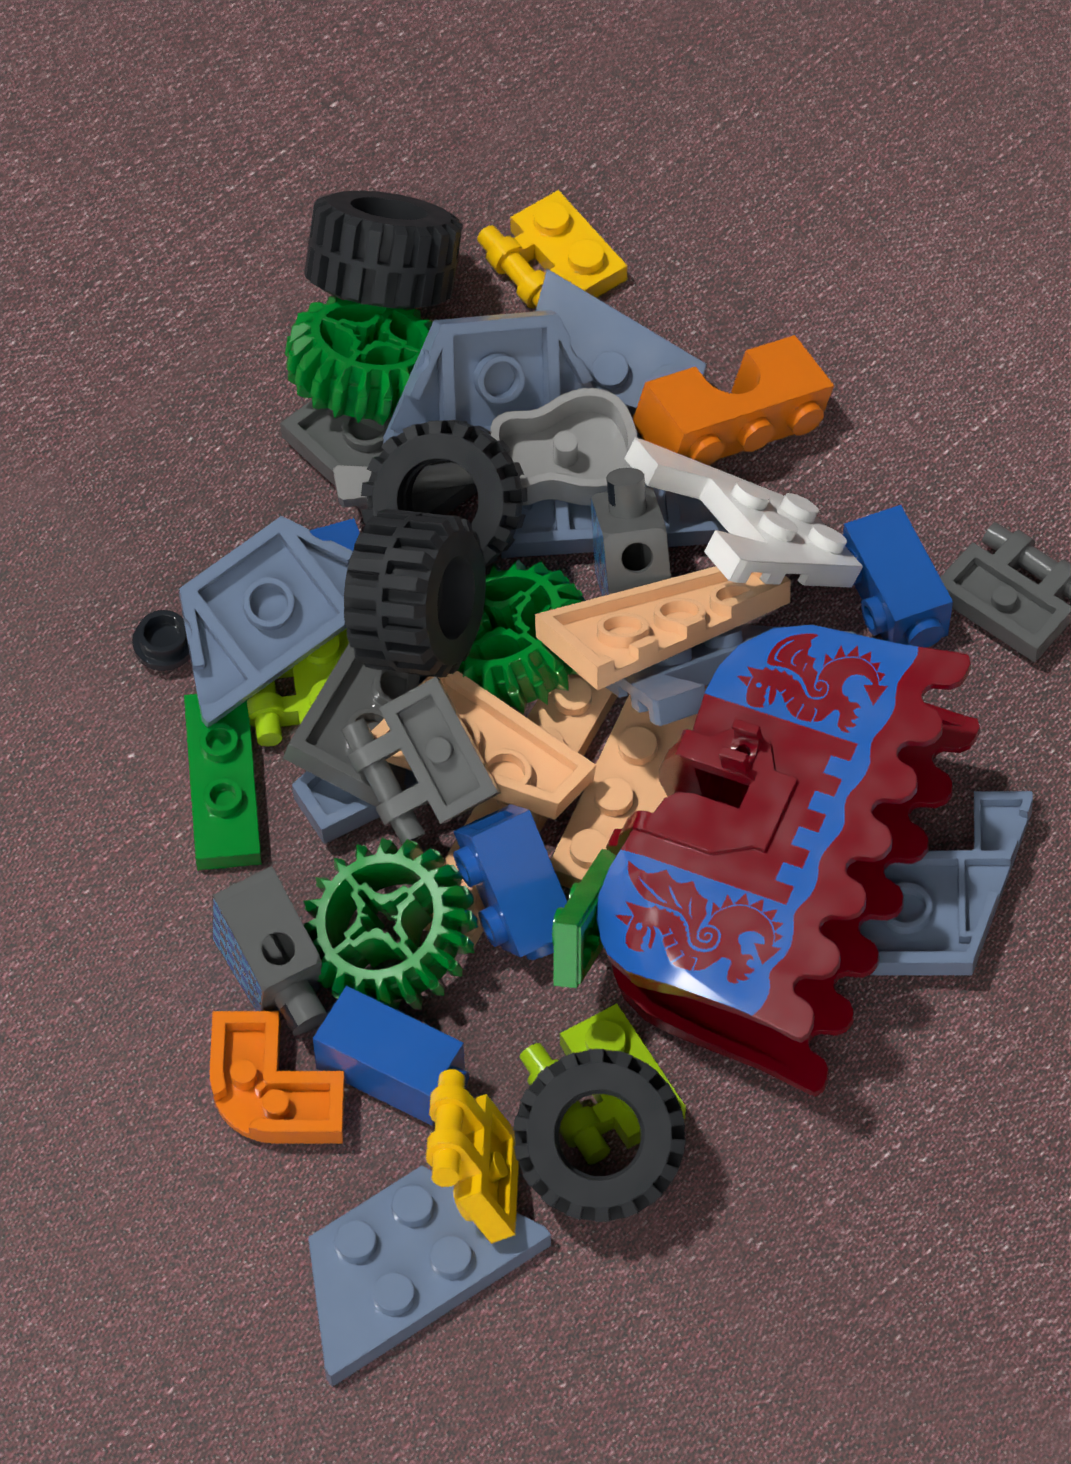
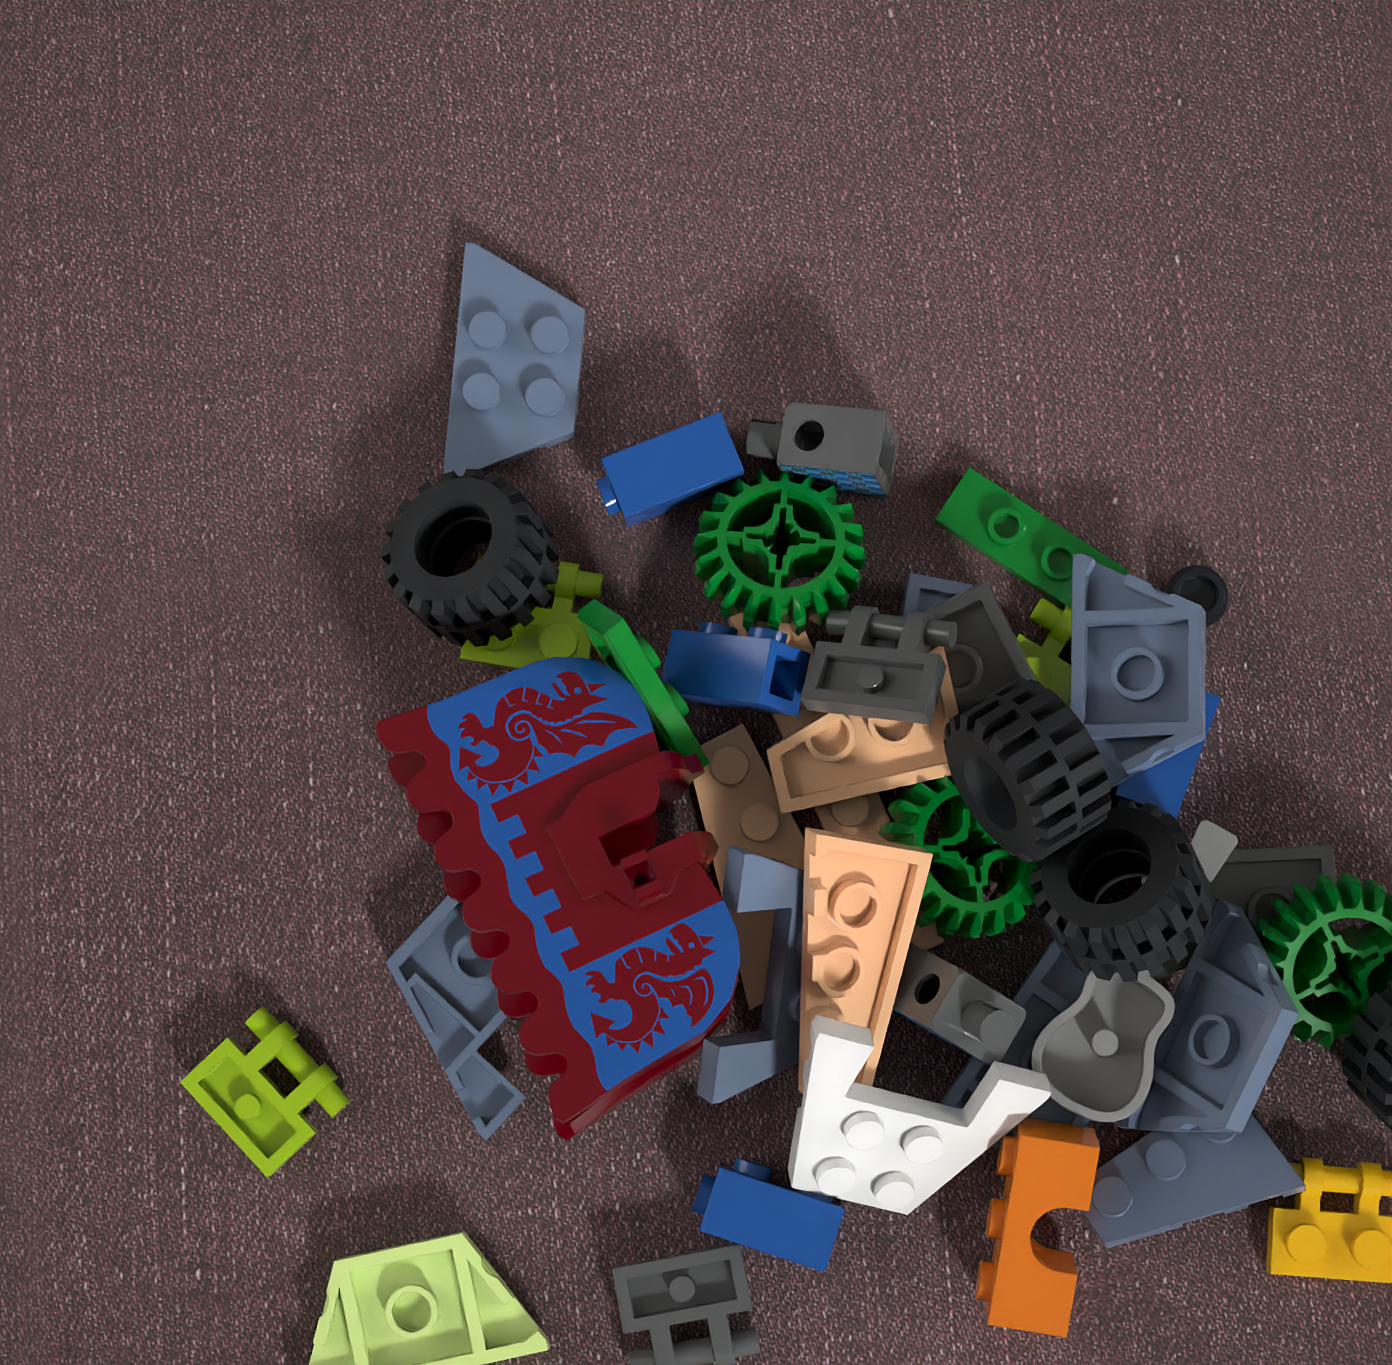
camera: 135 degrees right, 25 degrees up
orange plate [210,1011,345,1144] -> none
yellow plate [426,1069,519,1244] -> none

